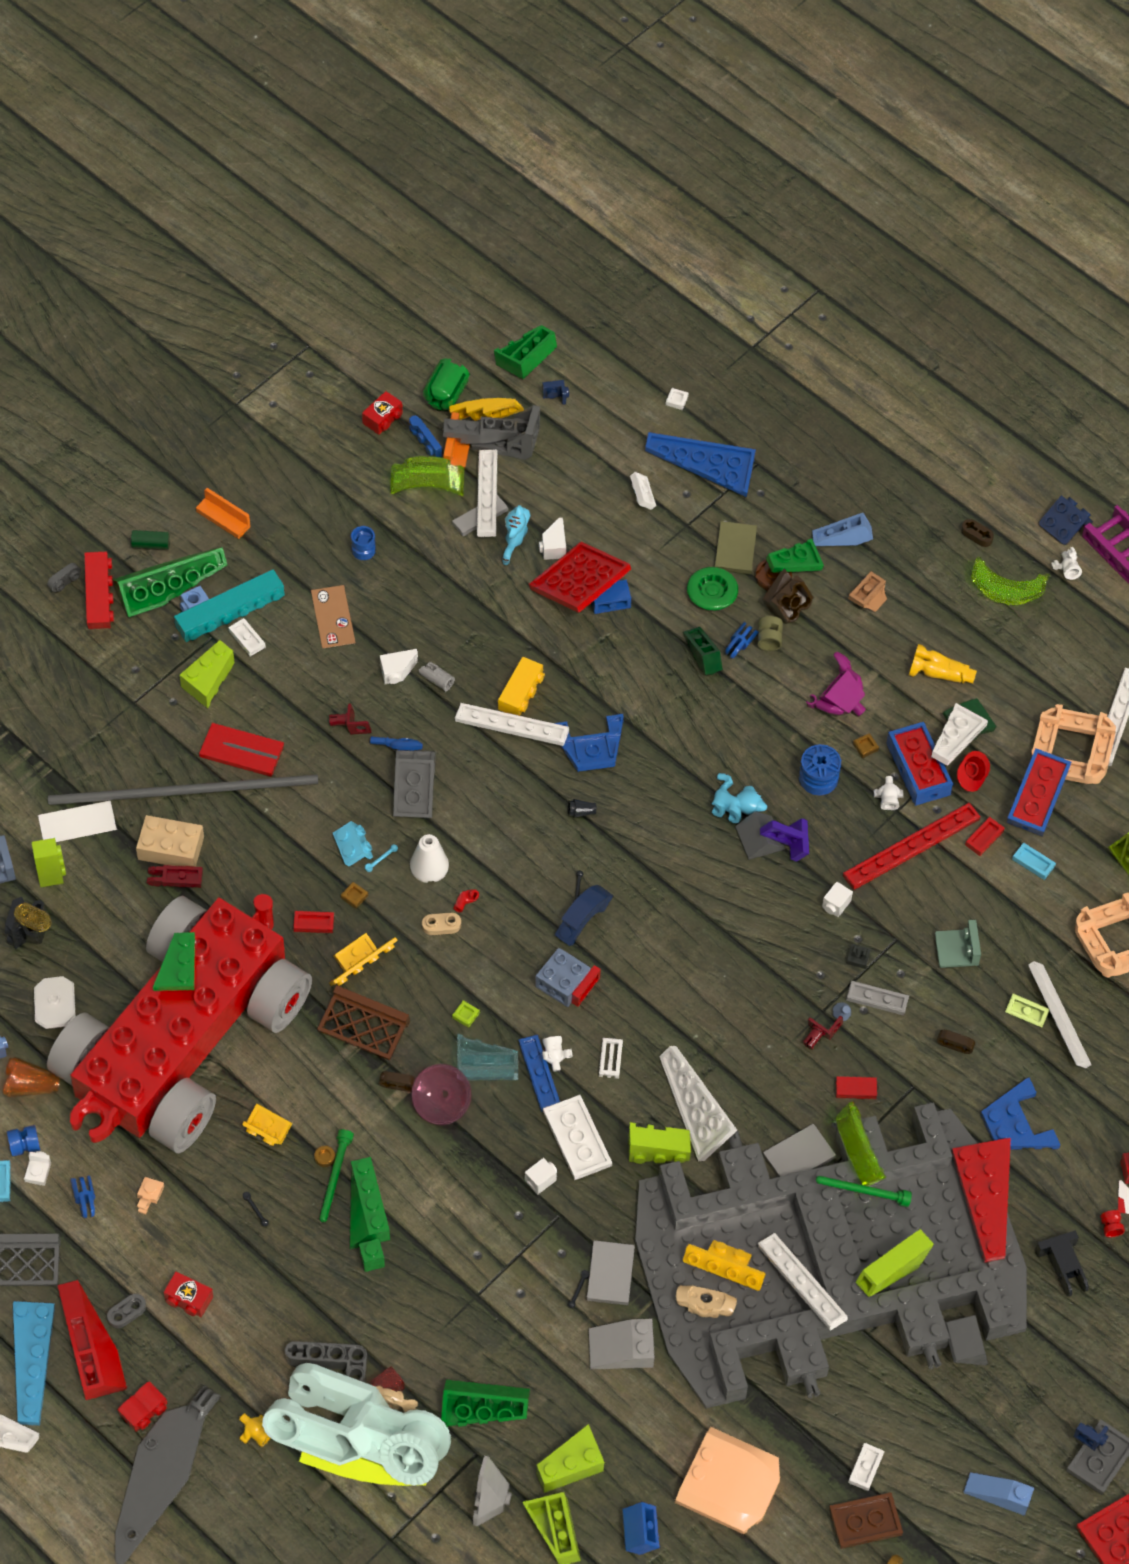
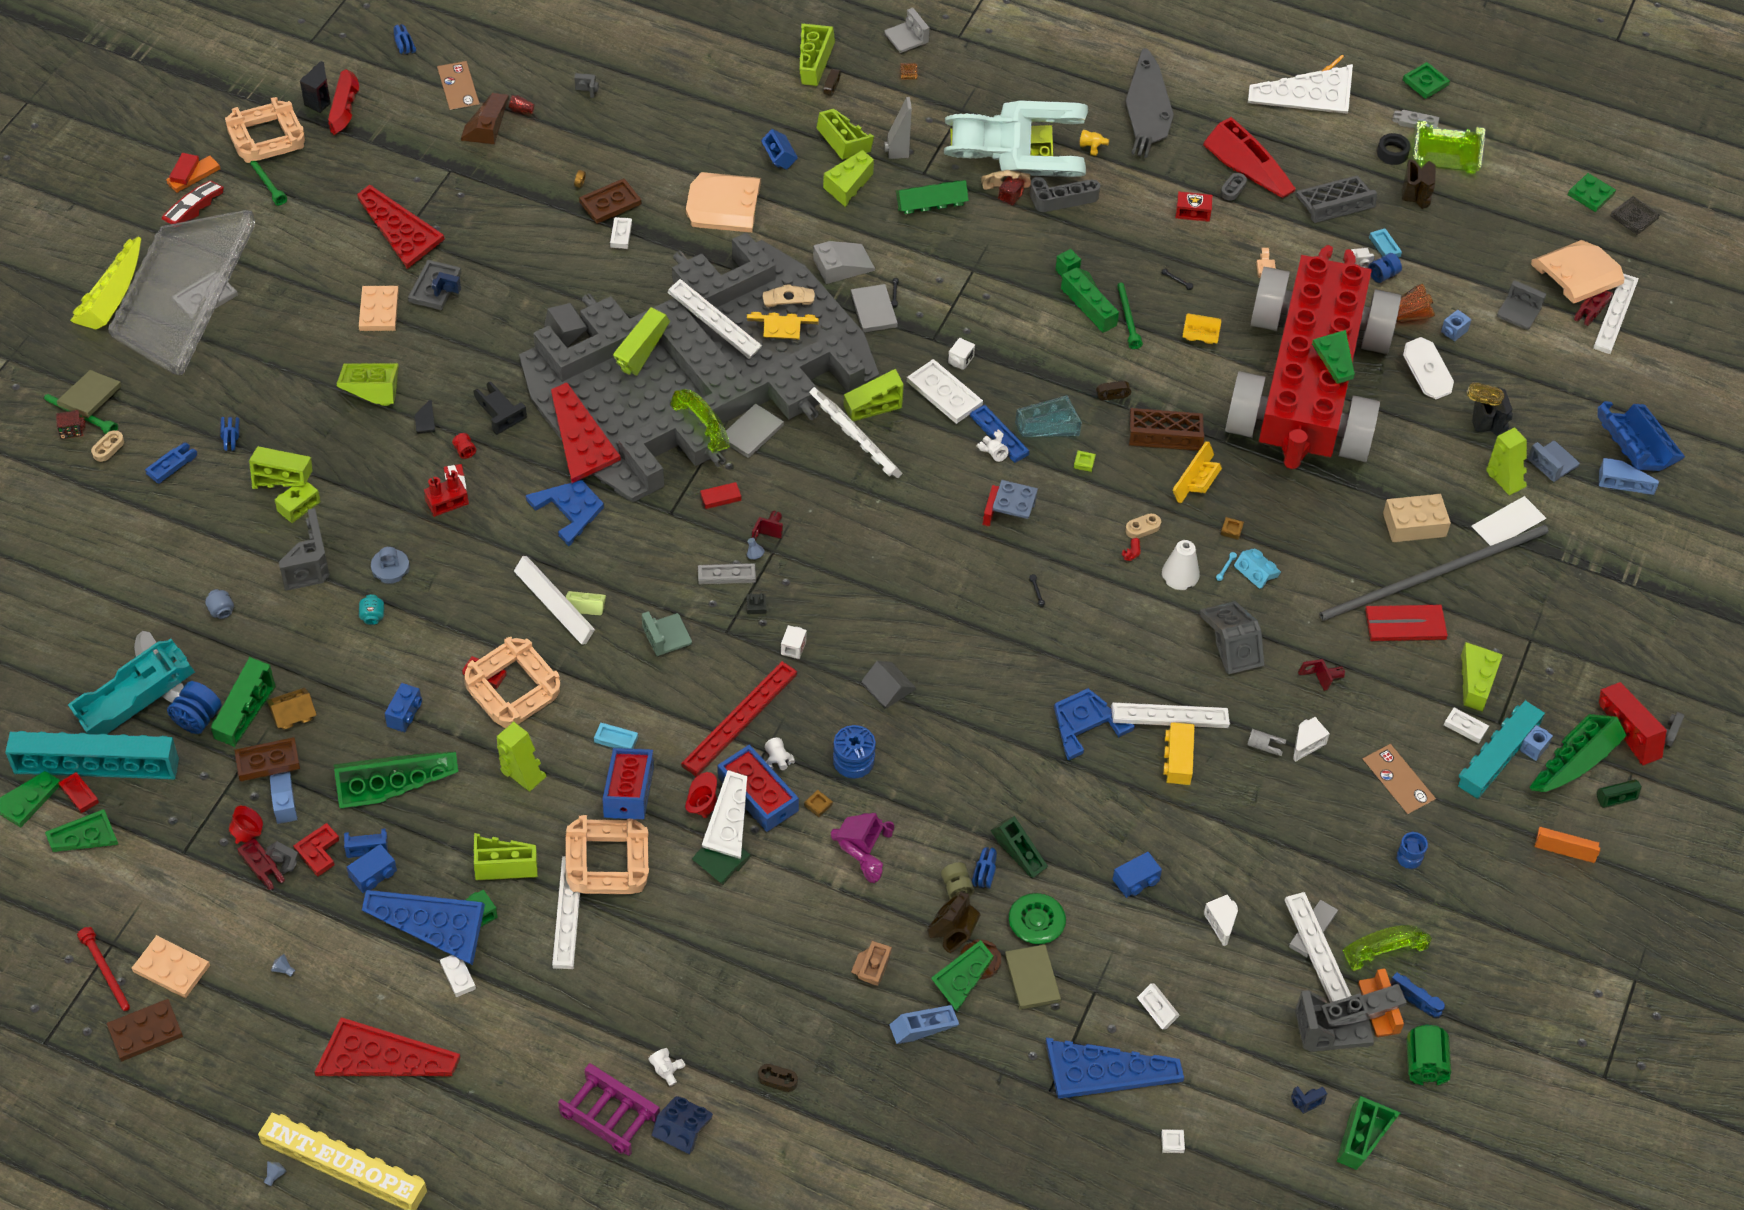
camera: 160 degrees right, 5 degrees down
dark azure wing [13,1301,55,1425] -> none
blue arm [71,1175,96,1218] -> none
red brick [118,1381,168,1432] -> none
dark red hinge [147,865,203,888] -> none
red tile [294,911,334,933] -> none
pearl gold tile [315,1146,335,1167] -> none
red brick [362,391,403,435] -> none
blue piece [370,736,423,750] -> none
clear pink dish [412,1064,472,1125] -> none
yellow slope [449,398,524,421] -> none
medium azure animal [503,505,531,565] -> none
red plate [529,542,632,613] -> none
dark blue arch [555,885,614,946] -> none
black cone [567,799,597,818] -> none
white tile [599,1038,623,1079] -> none
medium azure animal [712,773,768,823] -> none
dark purple bracket [760,818,809,862] -> none
green piece [816,1176,912,1207] -> none
yellow piece [909,644,977,684] -> none
dark brown beam [937,1030,976,1054] -> none
medium blue slope [964,1473,1034,1516] -> none
red tile [965,817,1005,856] -> none
clear neon green windscreen [971,557,1050,605] -> none

